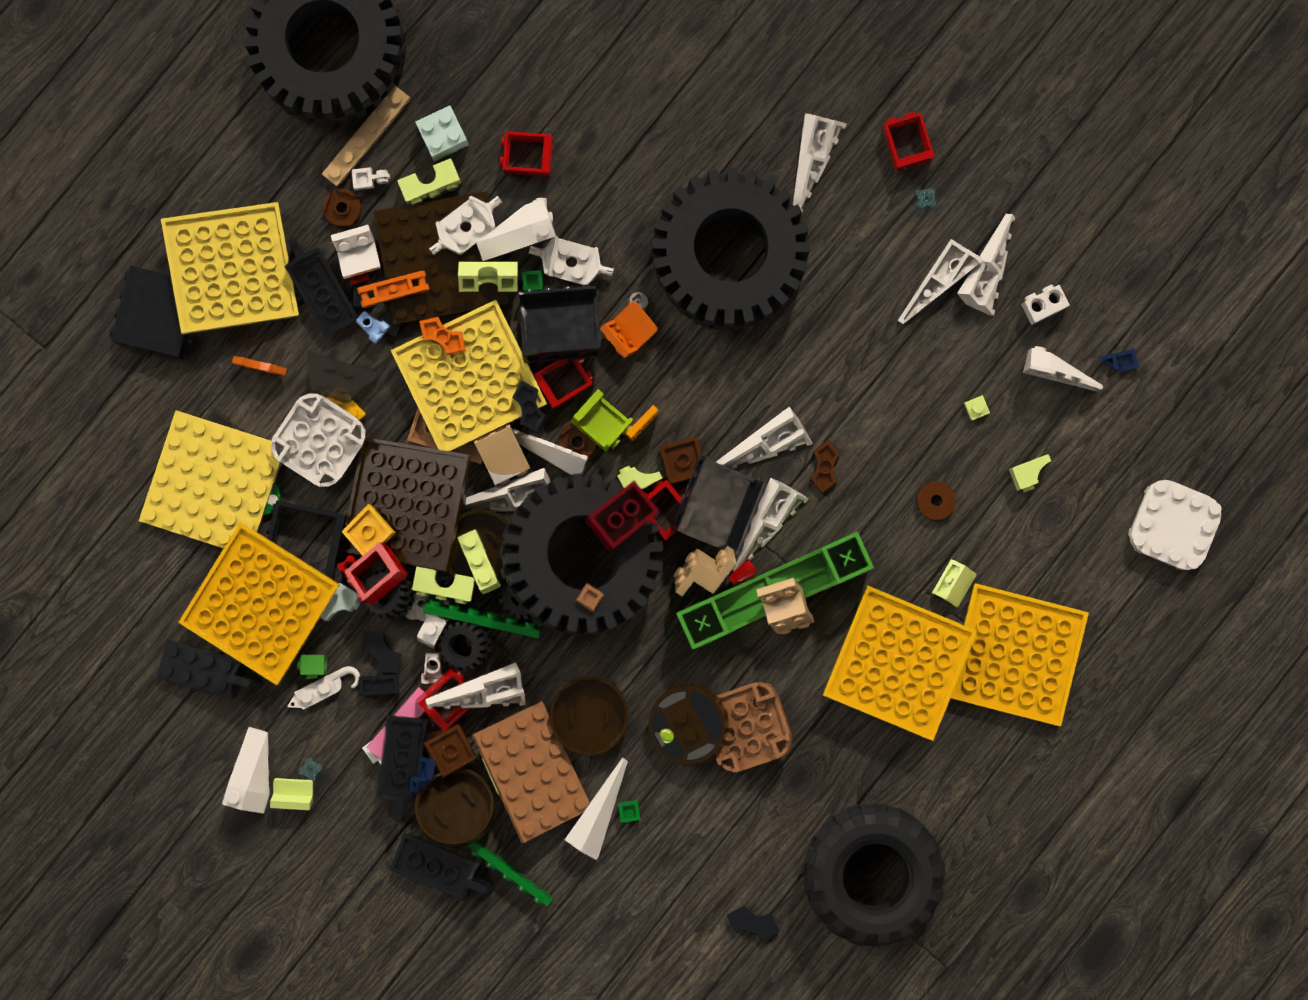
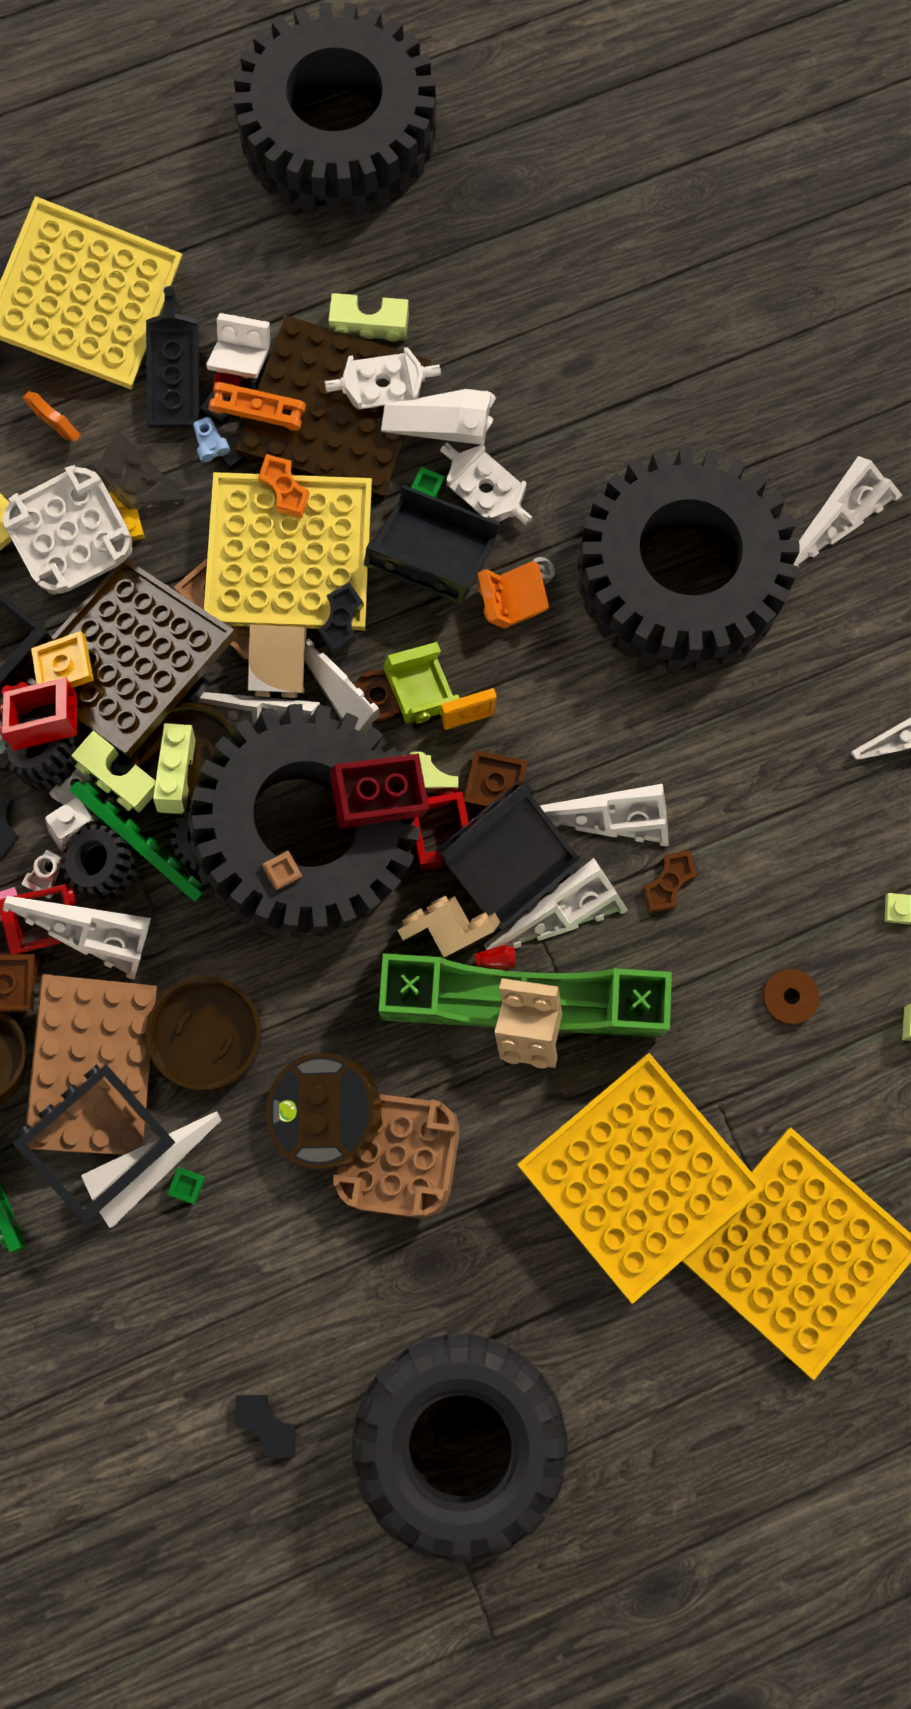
camera: 25 degrees right, 10 degrees down
tan plate [322,86,411,187] -> none
reddish brown tile [323,189,362,228] -> none
white plate [352,167,390,190] -> none
light aqua brick [416,106,469,161] -> none
yellowish green arch [458,262,518,292] -> none
red window [500,131,553,177] -> none
red window [533,358,594,410] -> none
yellowish green panel [932,559,976,607] -> none
none -> black window [13,1064,176,1224]

